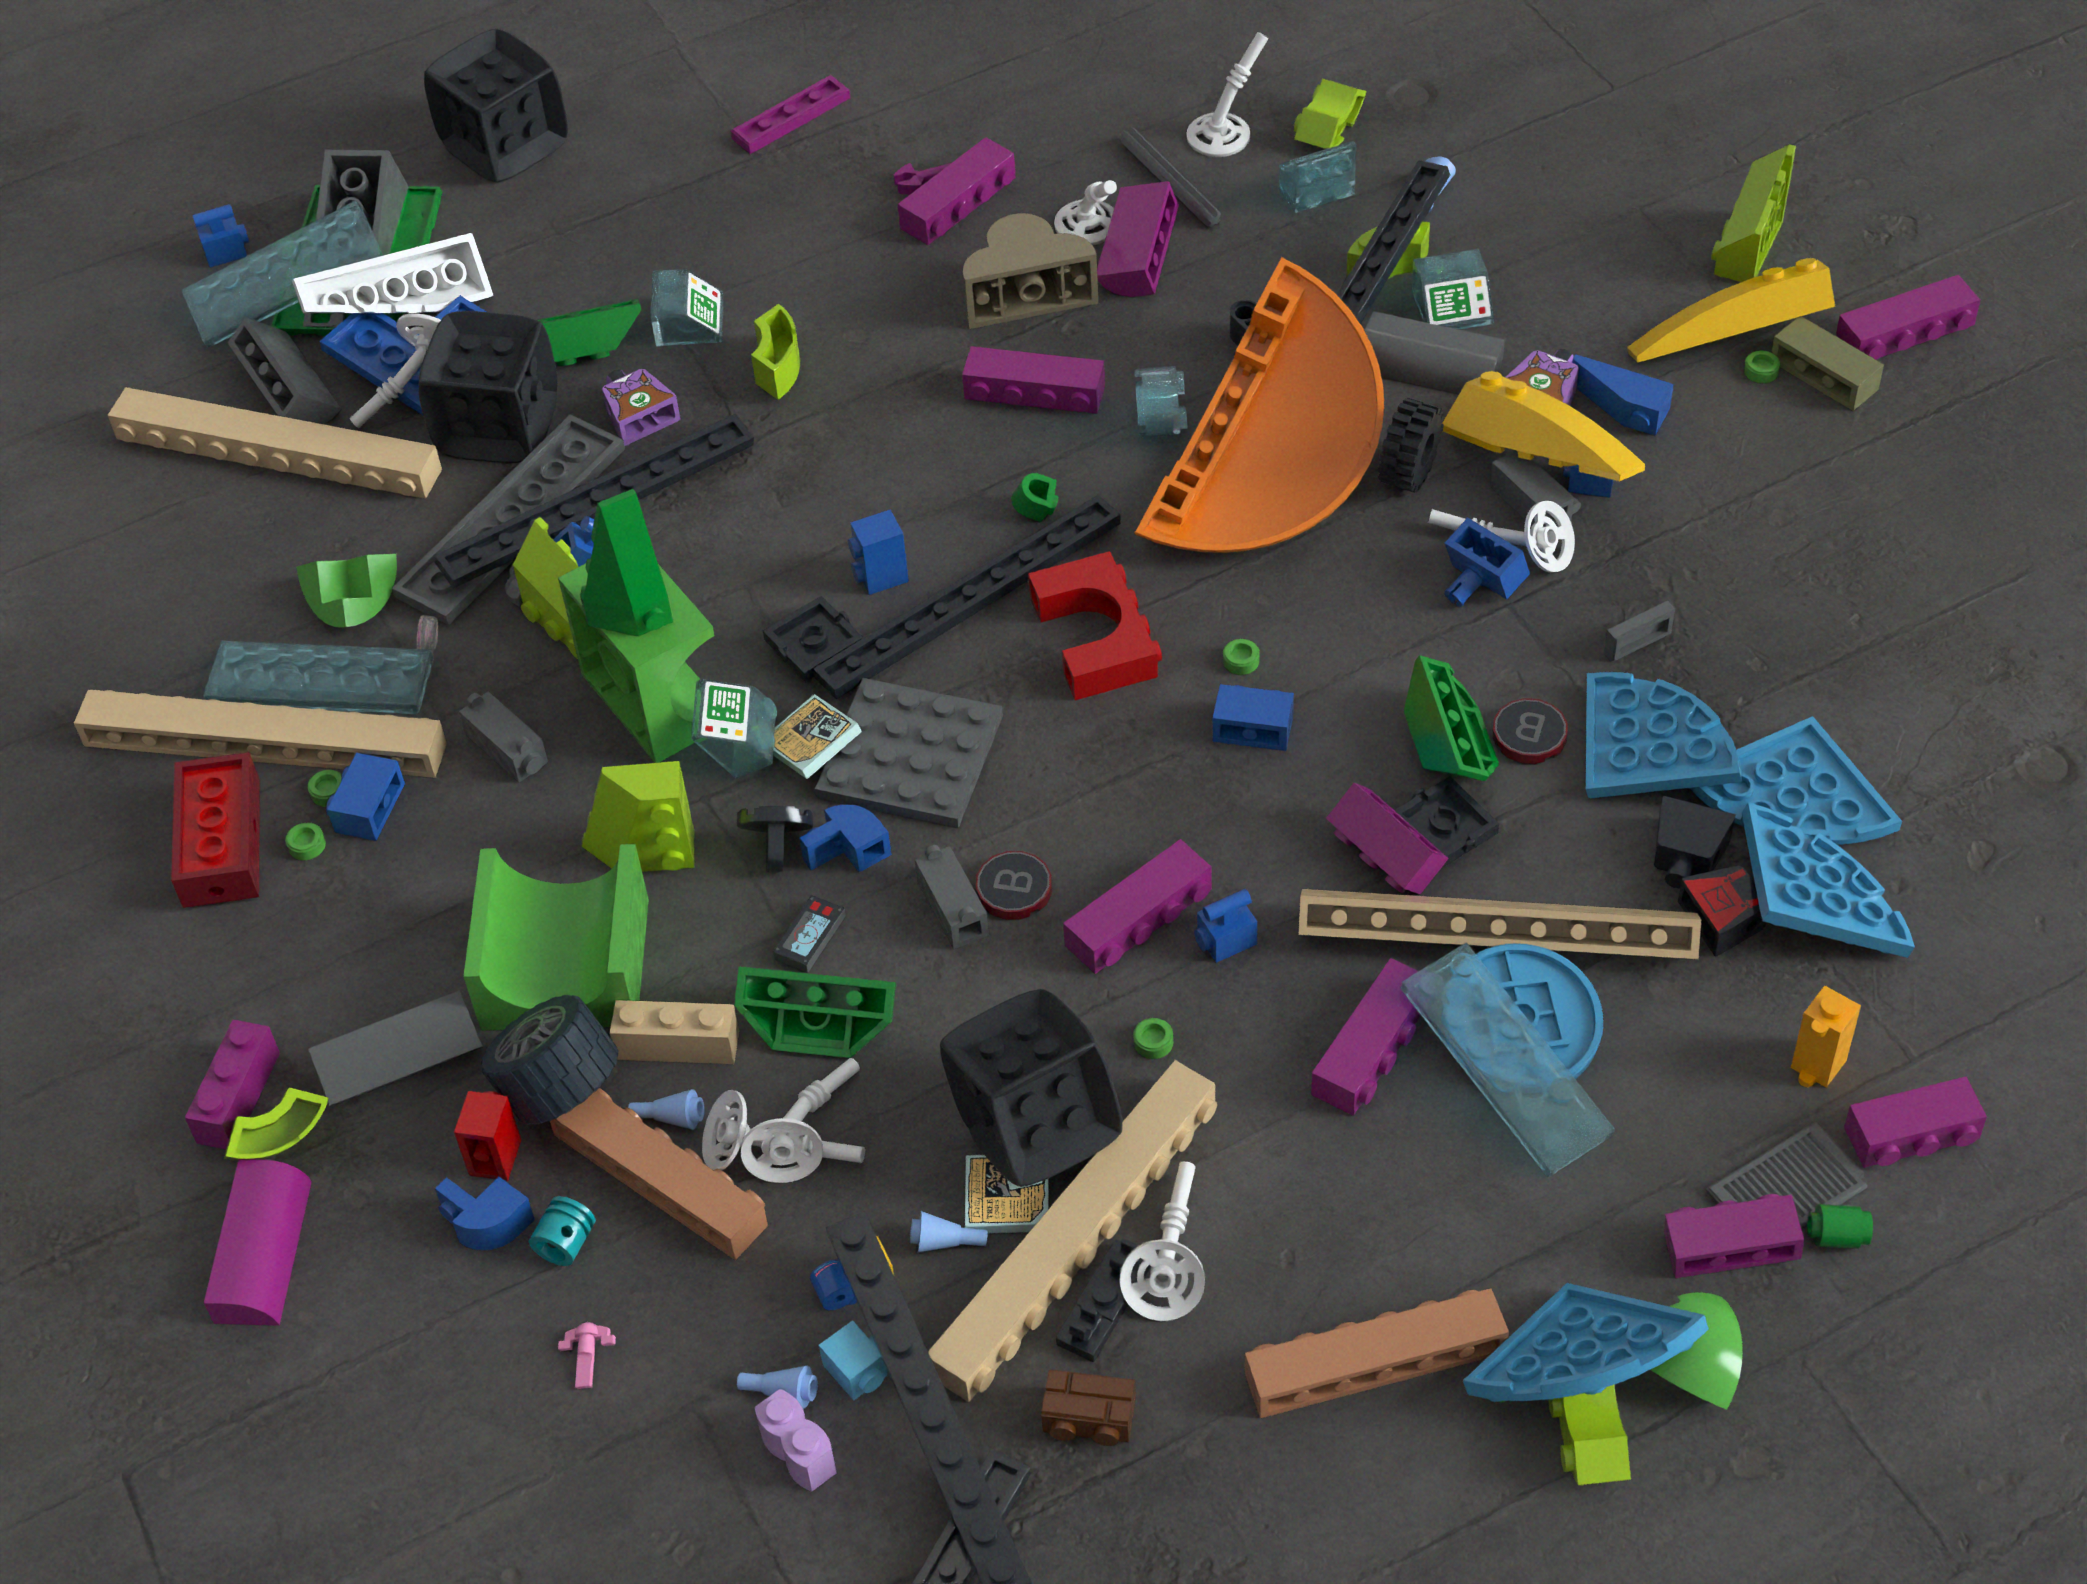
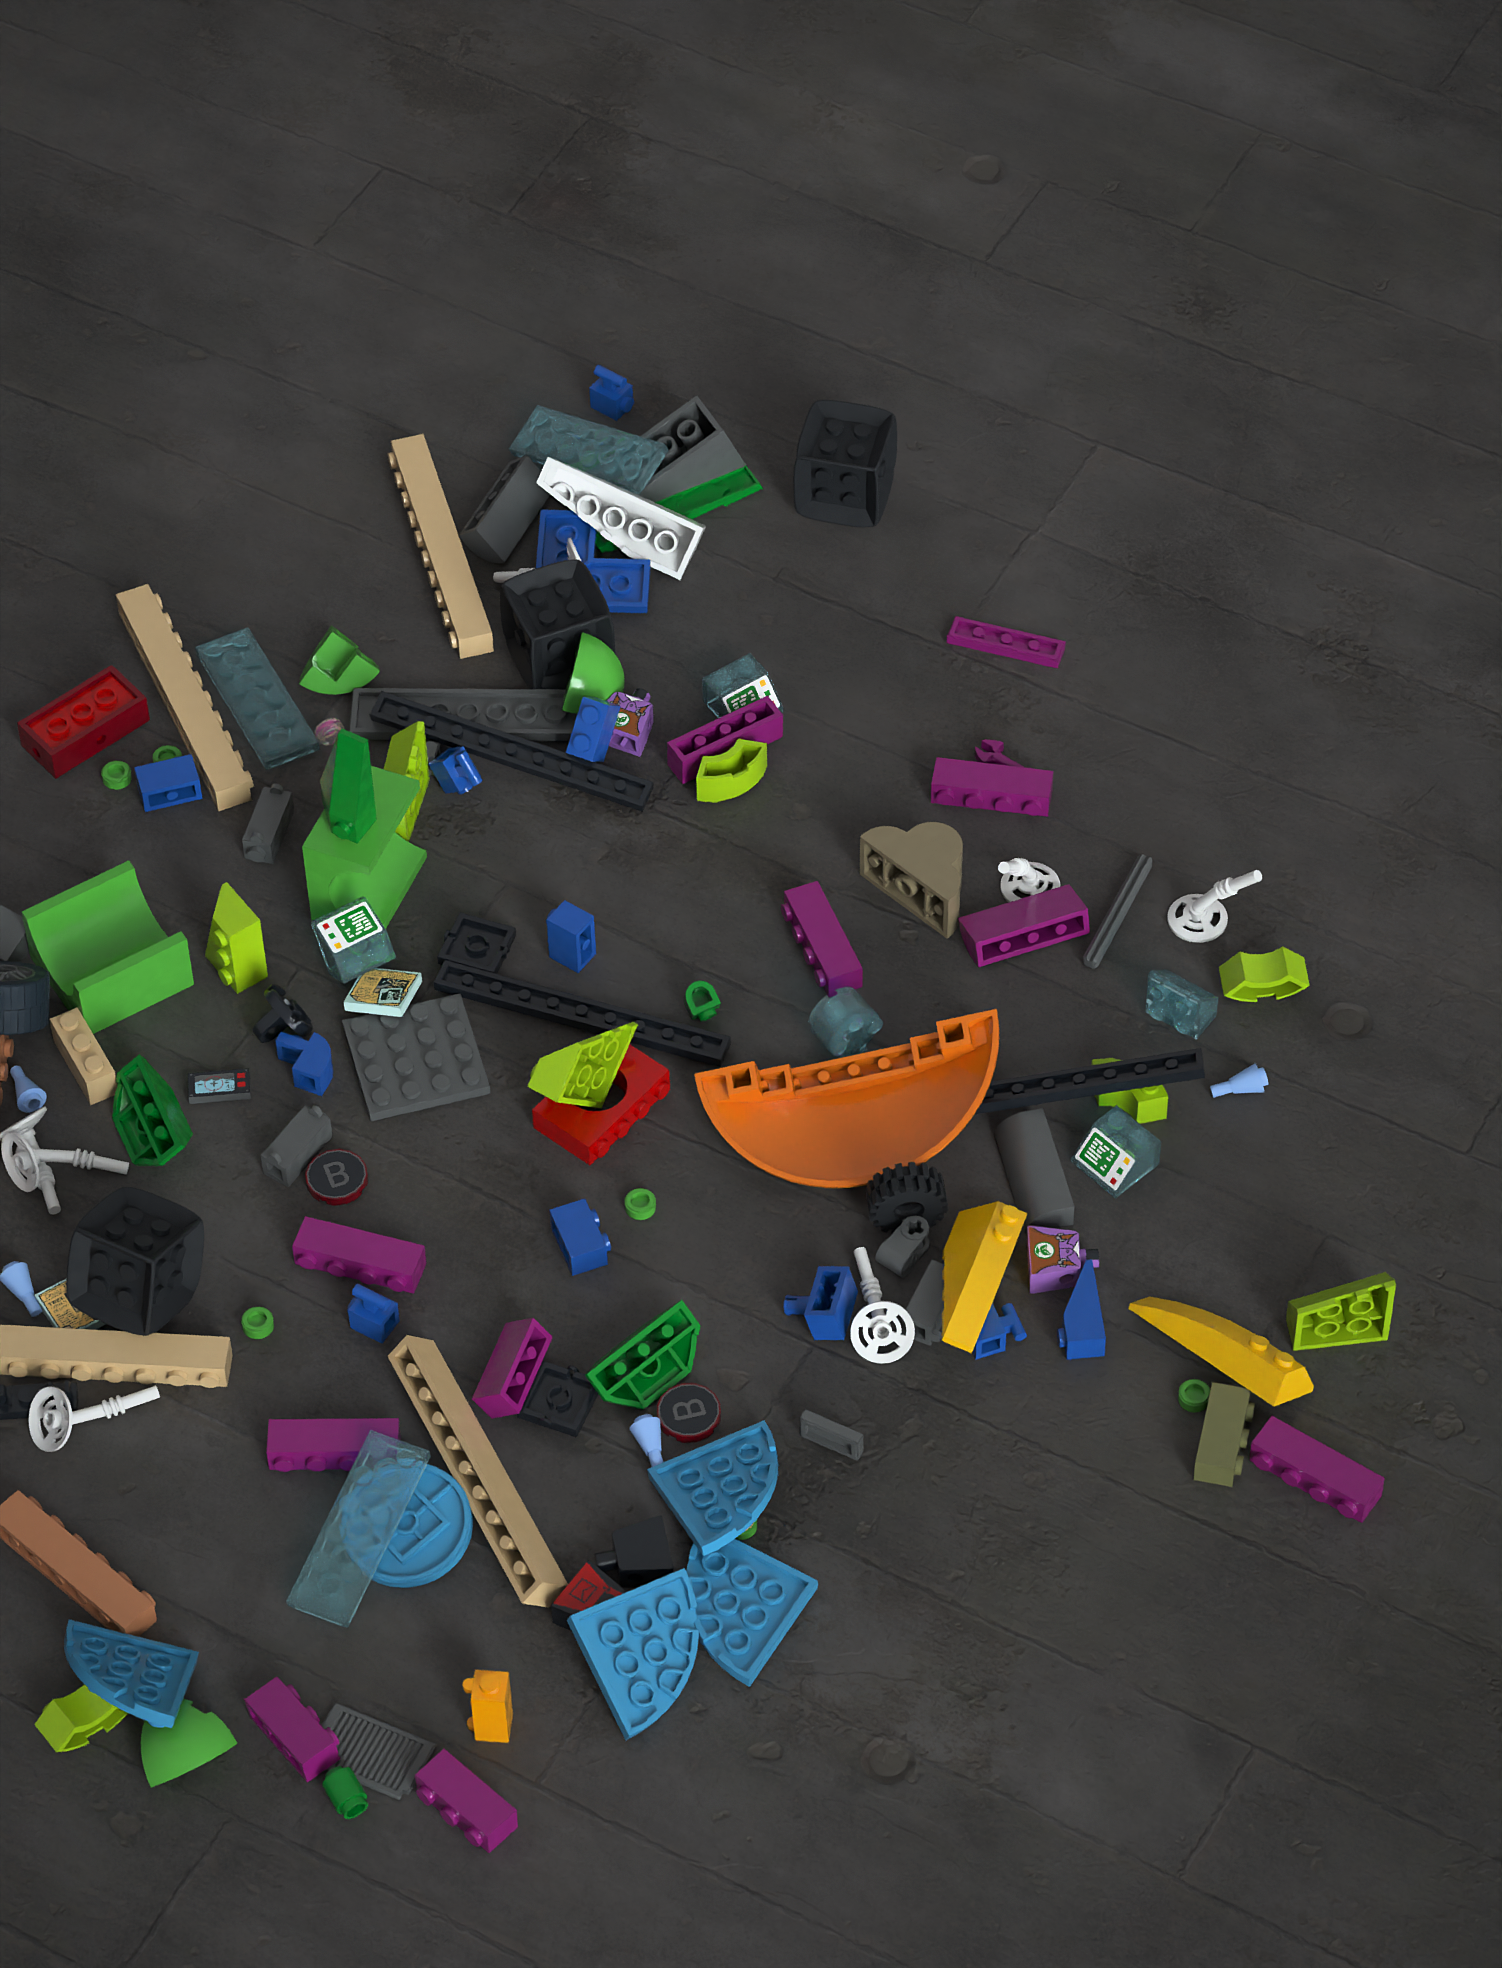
camera: 55 degrees right, 0 degrees up
green wedge [538,299,641,366] -> none
none -> lime wedge [527,1022,638,1108]
none -> bright green brick [562,632,625,714]
none -> blue brick [566,697,621,762]
none -> light blue cone [629,1414,664,1467]
none -> magenta brick [667,696,783,784]
none -> dark grey piece [875,1216,930,1278]

